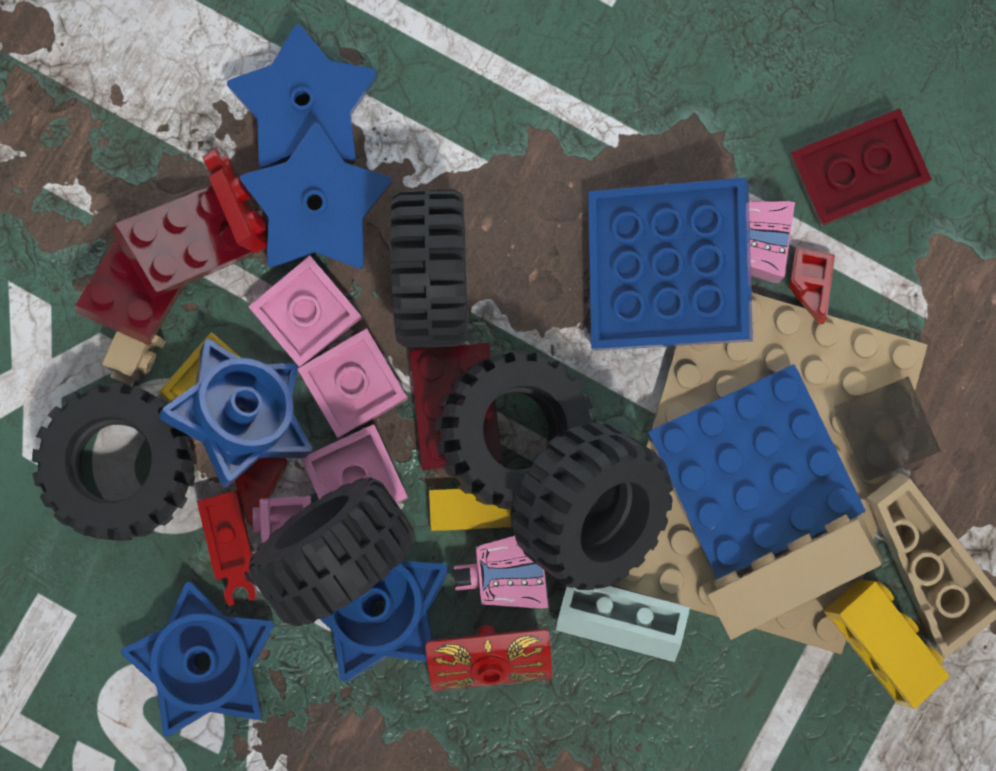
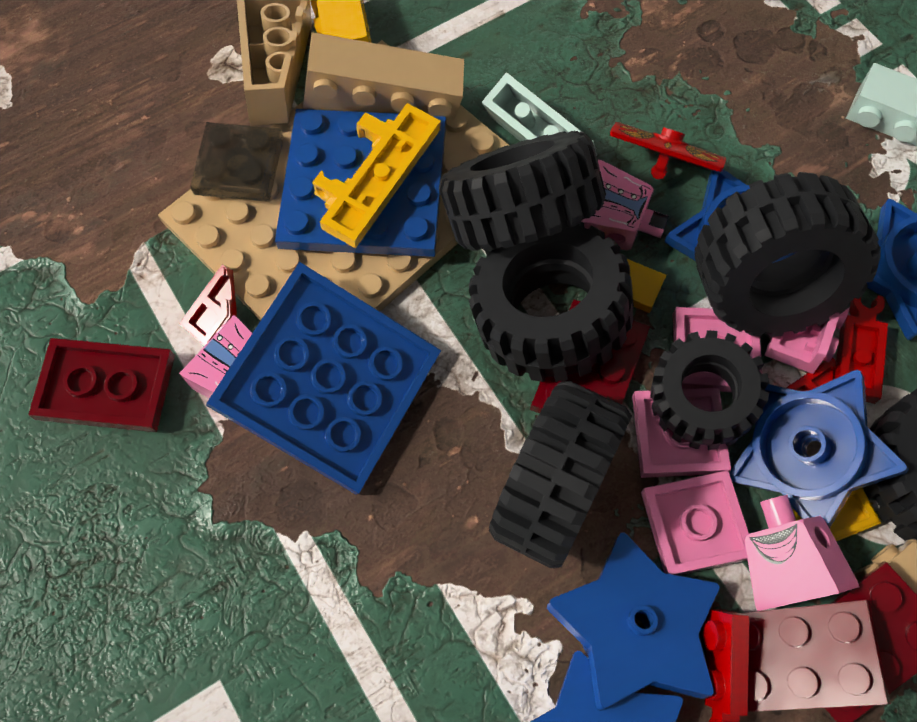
camera: 150 degrees left, 15 degrees down
none -> yellow hinge [312,103,441,248]
none -> black tyre [650,330,769,450]
none -> bright pink torso [744,495,859,611]

